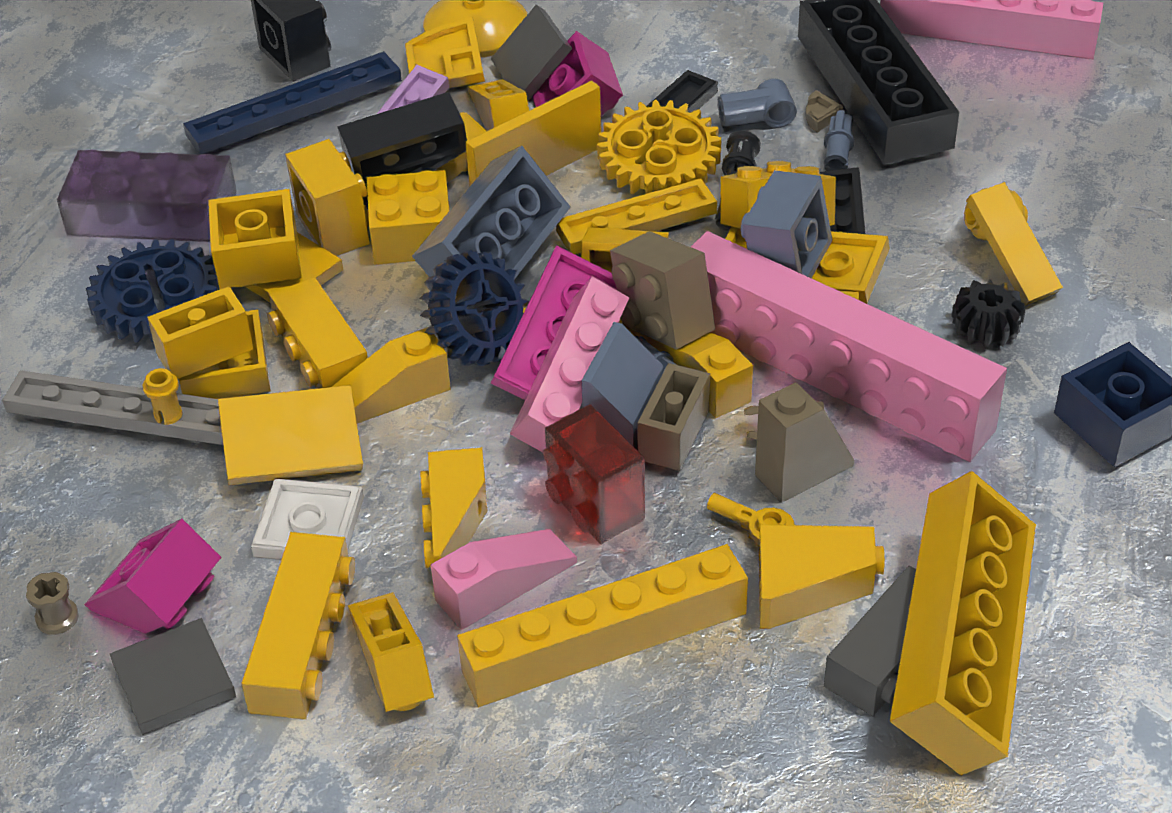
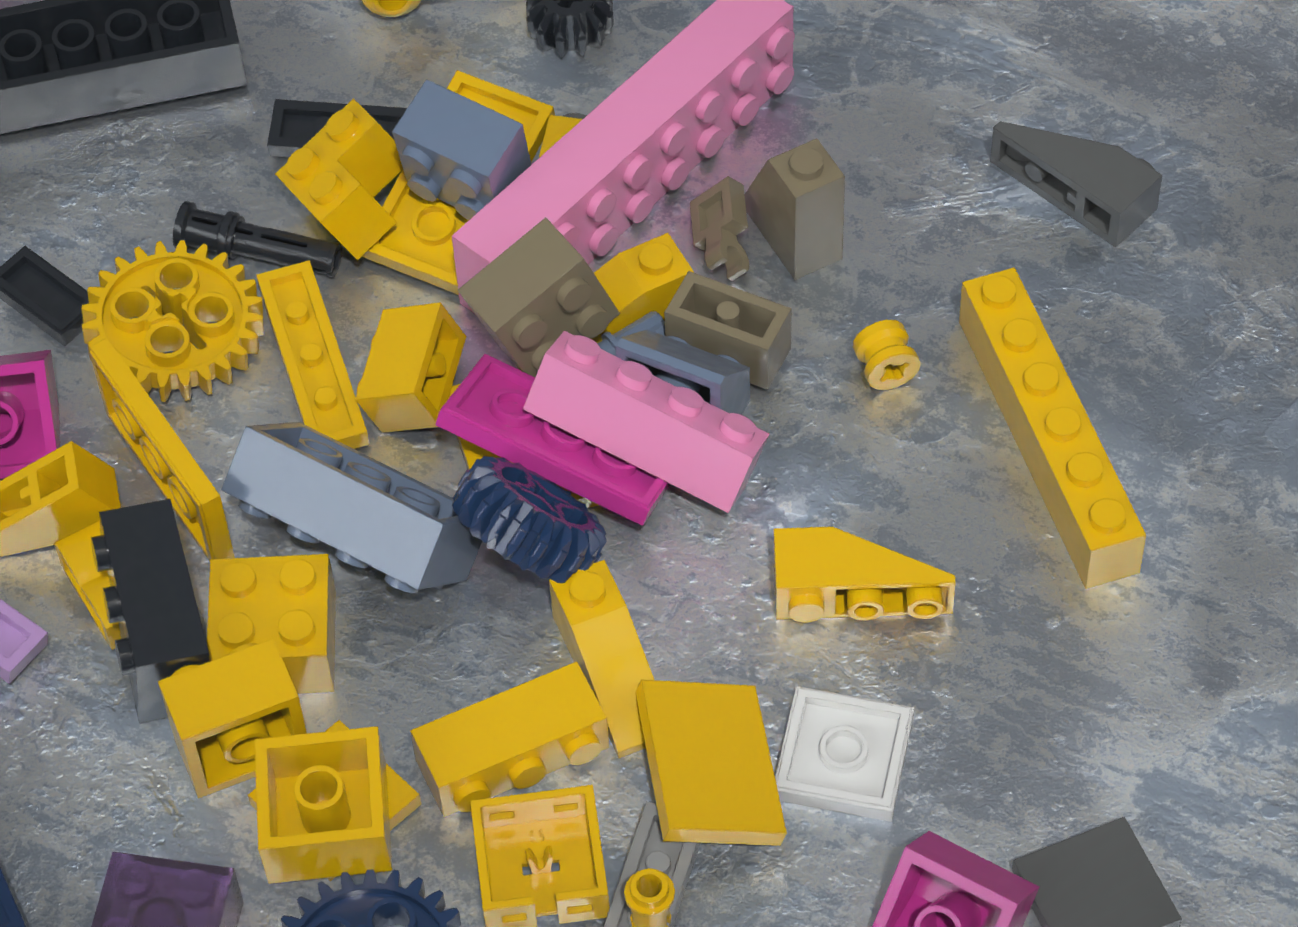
camera: 85 degrees left, 10 degrees up
yellow brick [147,286,254,379] -> none
yellow brick [241,532,355,719] -> none
yellow slope [348,592,434,712] -> none
bright pink slope [431,529,577,630] -> none
clear red brick [543,404,645,545] -> none
yellow plate [707,493,795,547] -> none
sand blue piece [717,79,797,128] -> none
yellow slope [759,525,885,629] -> none
dark tan tile [805,90,844,133] -> none
sand blue axle [823,110,854,171] -> none
yellow brick [890,471,1036,775] -> none
none -> yellow wheel [852,320,921,390]

